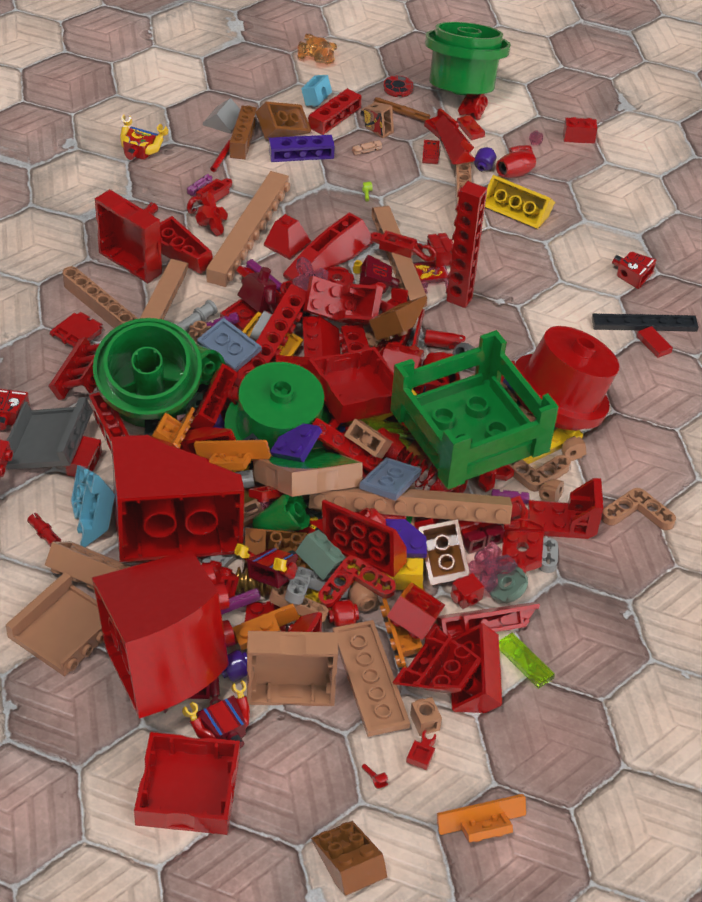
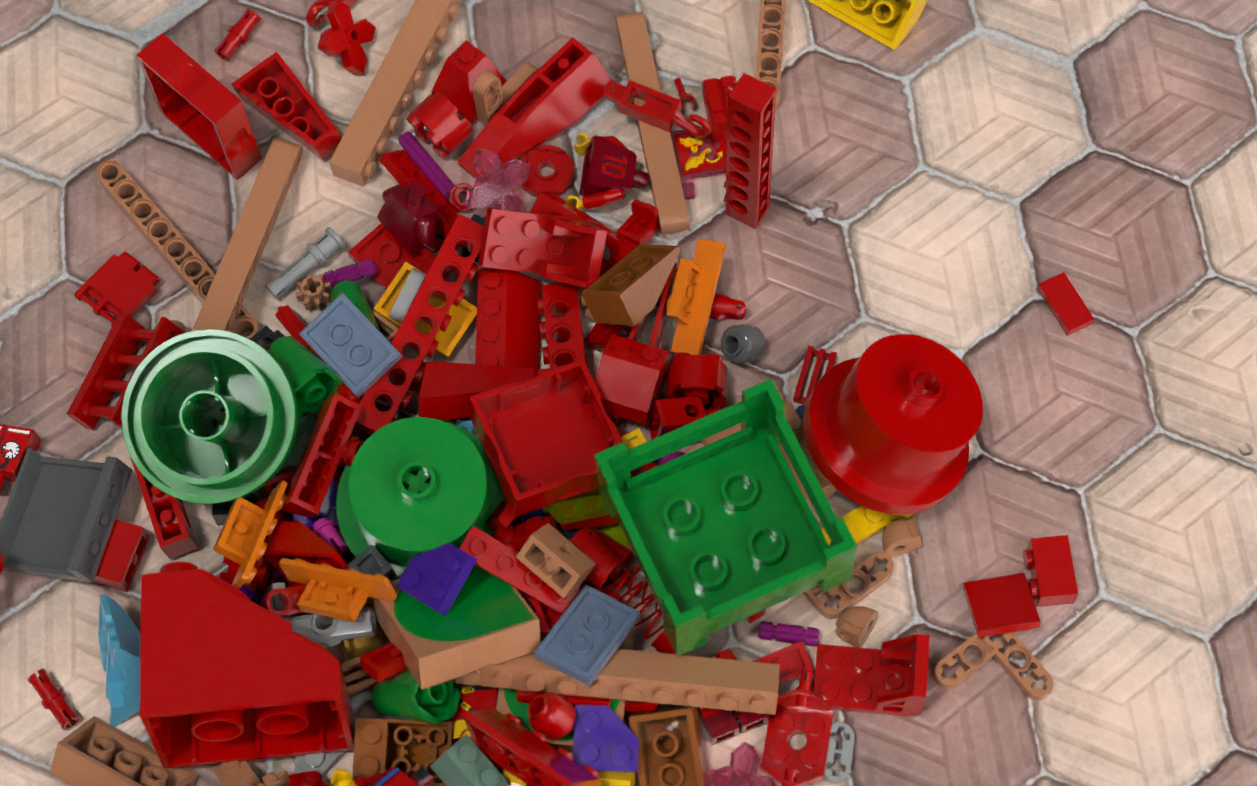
camera: 10 degrees right, 20 degrees up
black tile [592,313,699,332] -> none
red torso [612,252,656,289] -> none
none -> red brick [406,91,473,159]
none -> nougat beam [473,62,539,126]
none -> orange bracket [666,239,726,355]
none -> red tile [963,573,1040,638]
none -> red brick [1023,535,1078,607]

